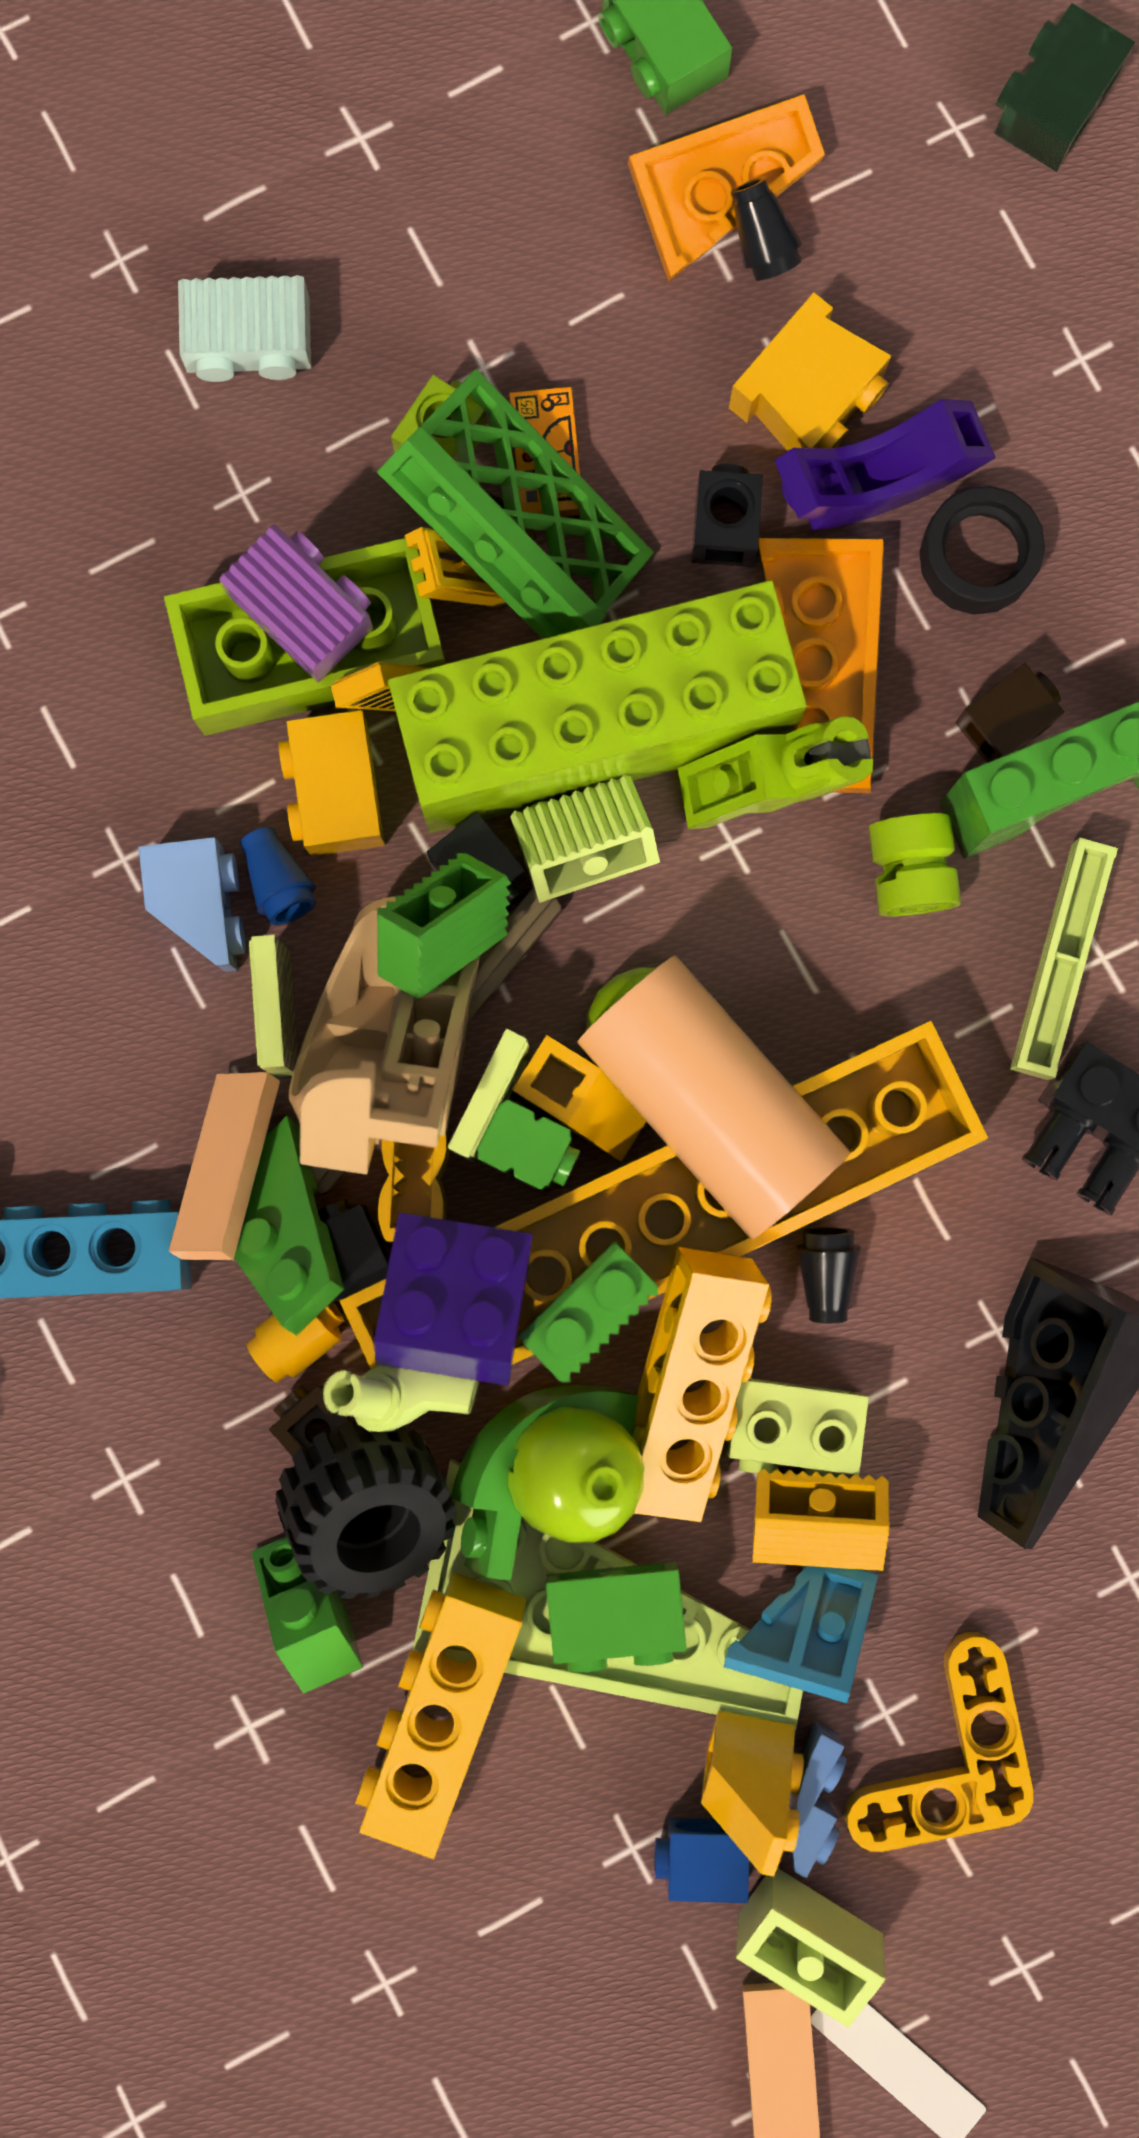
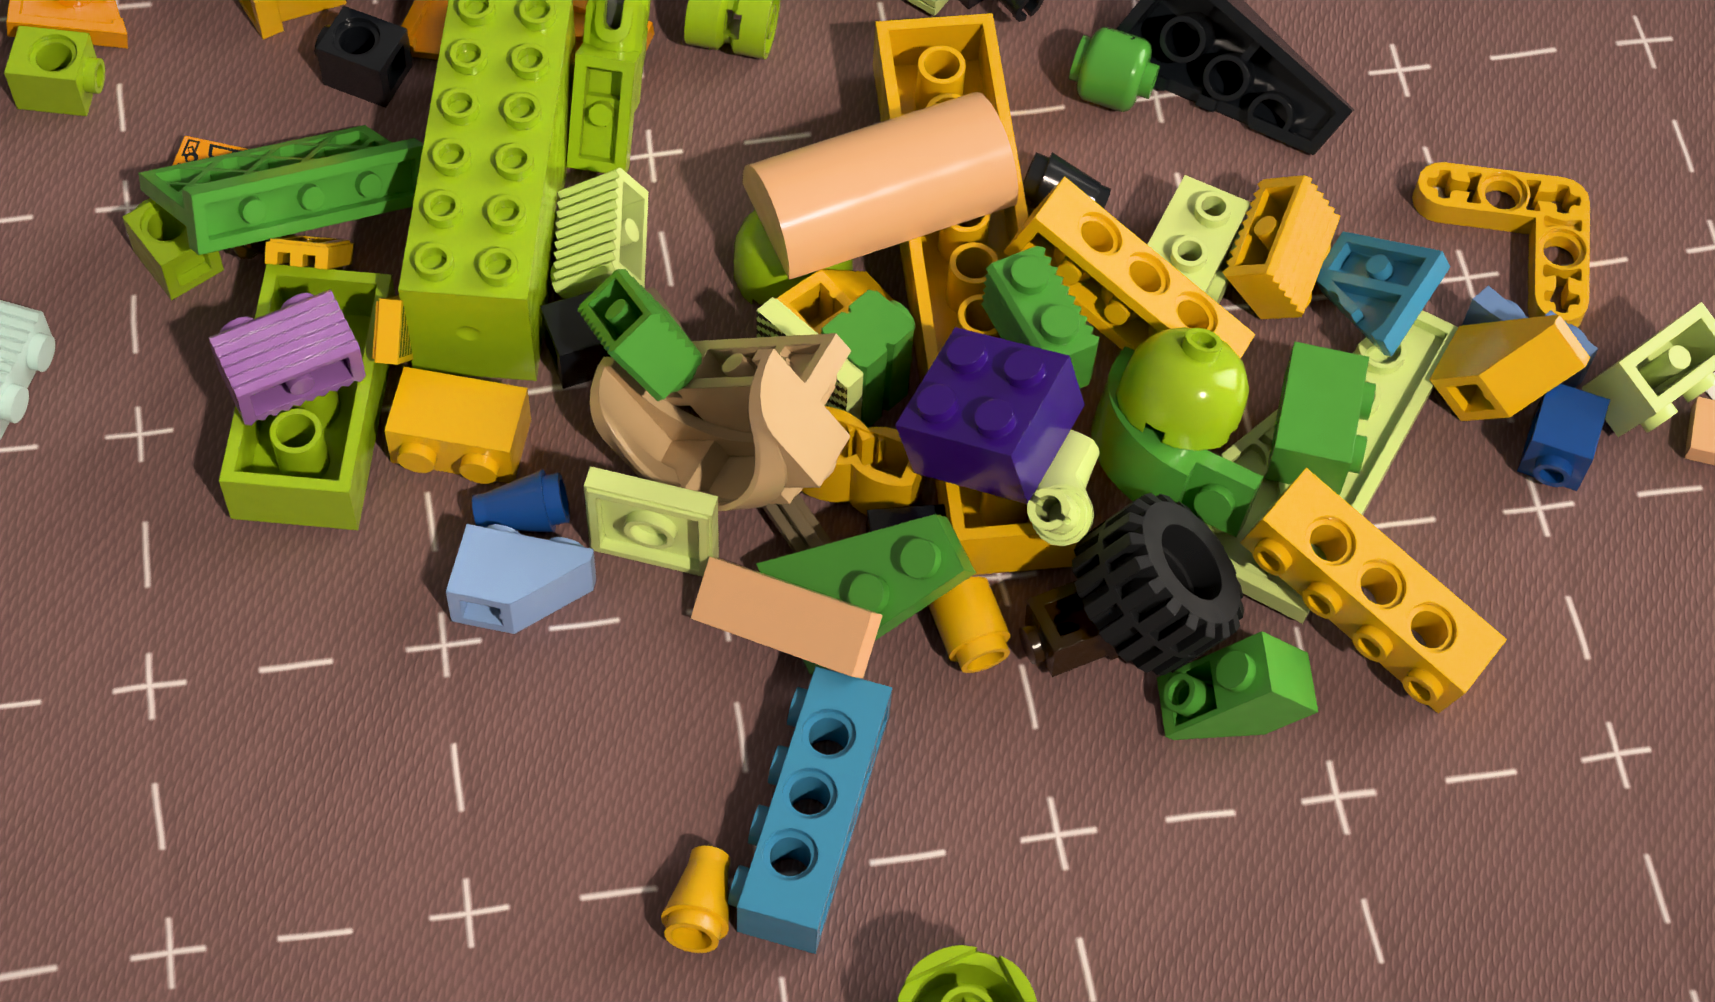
camera: 75 degrees left, 25 degrees down
none -> lime brick [4,26,105,116]
none -> bright green head [1069,27,1160,112]

